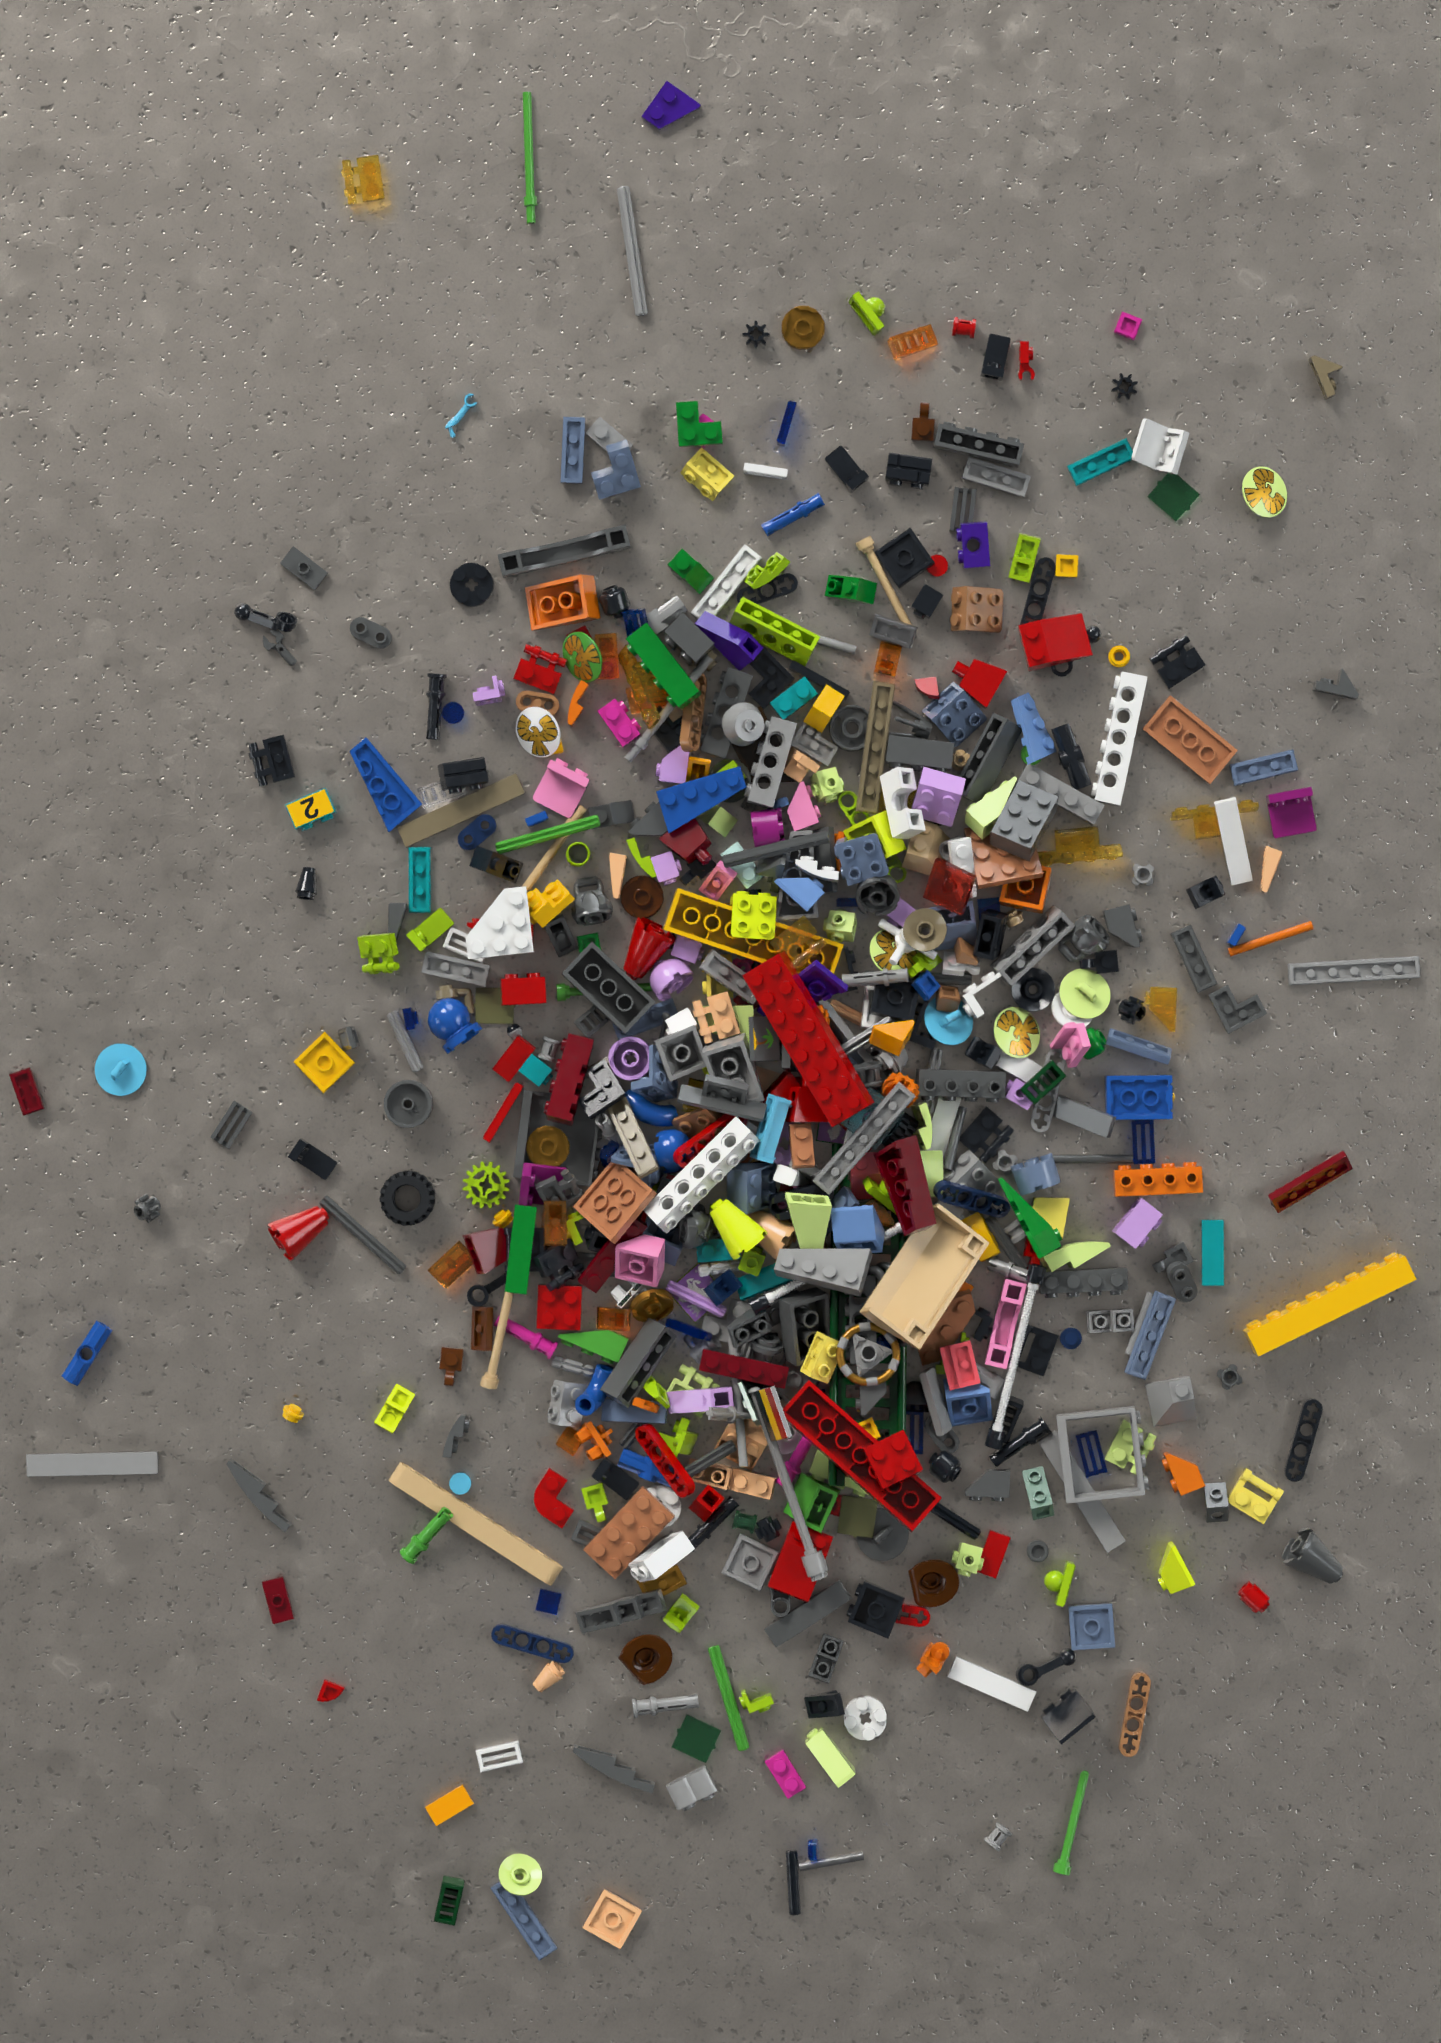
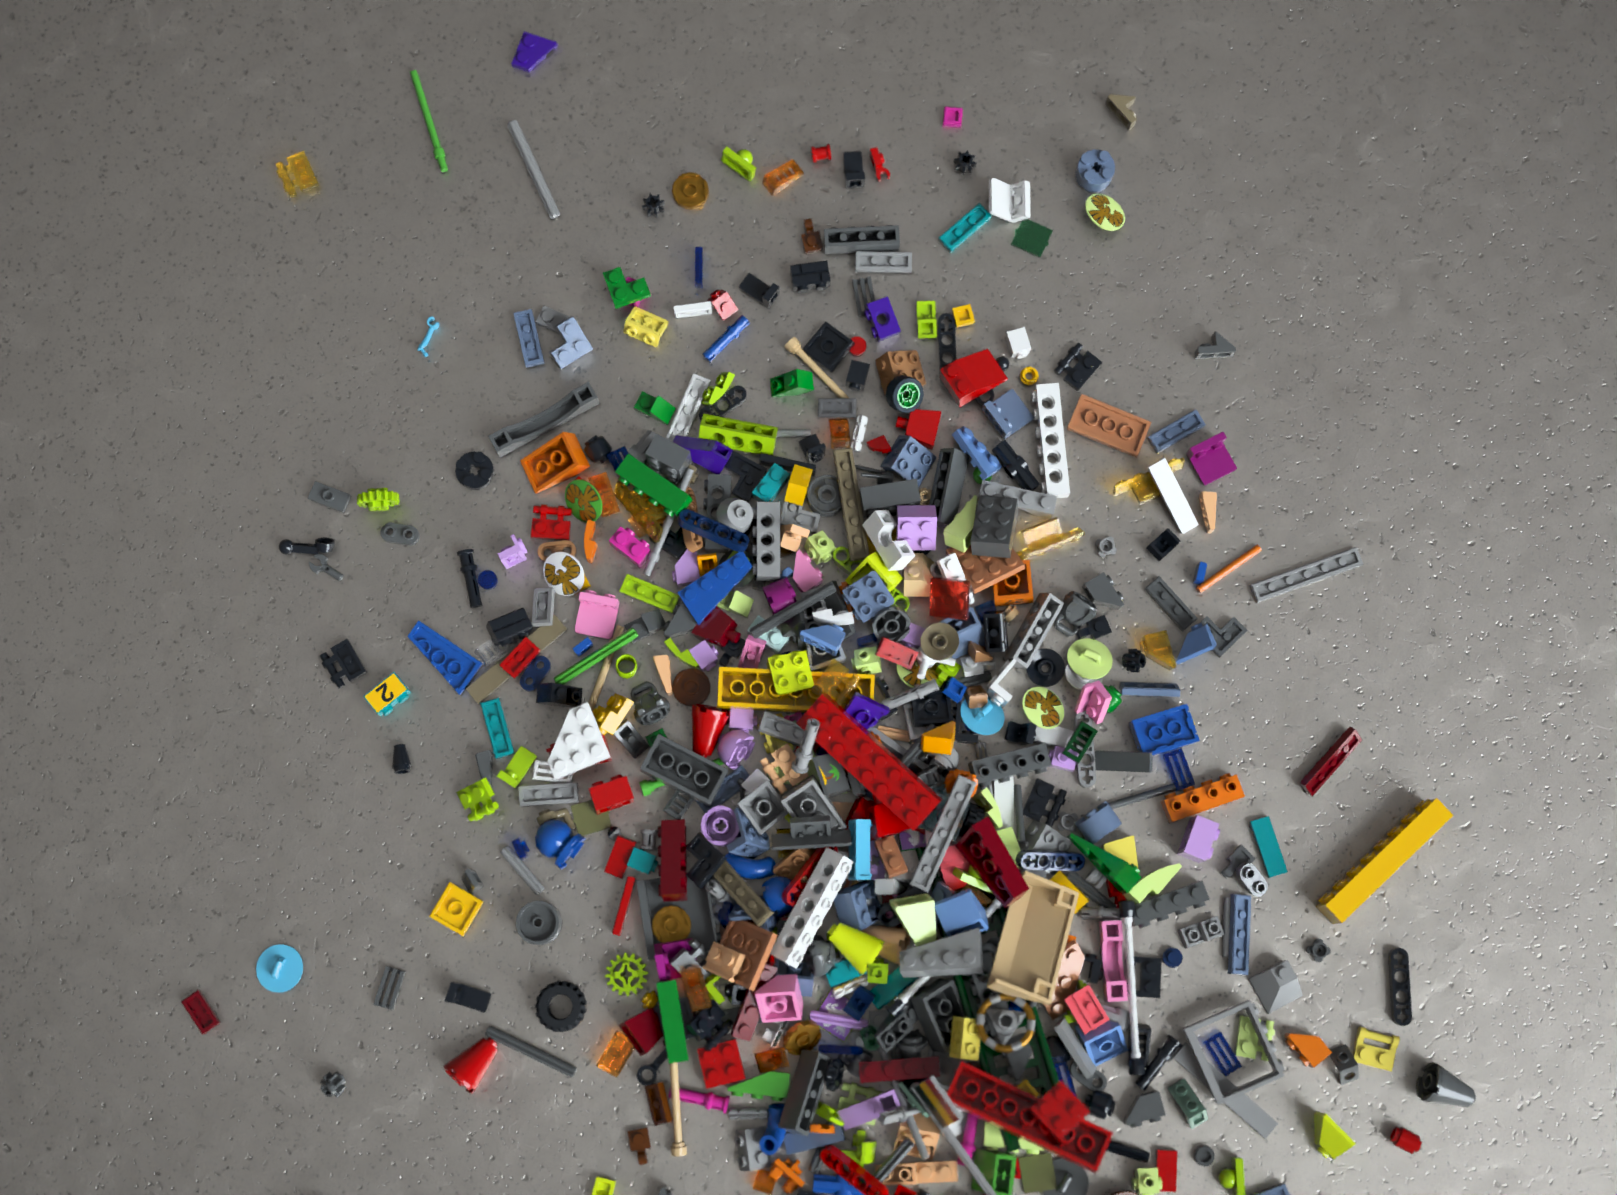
camera: 20 degrees left, 10 degrees down
none -> lime gear [357,488,399,511]
none -> red plate [500,637,541,679]
none -> light grey plate [532,587,555,627]
none -> lime plate [619,574,680,614]
none -> dark blue beam [677,509,749,552]
none -> light nougat plate [702,942,745,983]
none -> bracket [707,289,738,321]
none -> light grey pin [791,718,820,774]
none -> black bracket [799,434,826,463]
none -> black gear [825,1059,845,1091]
none -> white axle [850,415,868,452]
none -> clear green bush [860,1025,880,1051]
none -> plate [875,636,919,670]
none -> wheel [886,375,924,413]
none -> sand blue bracket [982,389,1034,440]
none -> white brick [1005,327,1031,359]
none -> sand blue brick [1075,149,1115,193]
none -> medium blue slope [1176,623,1217,664]

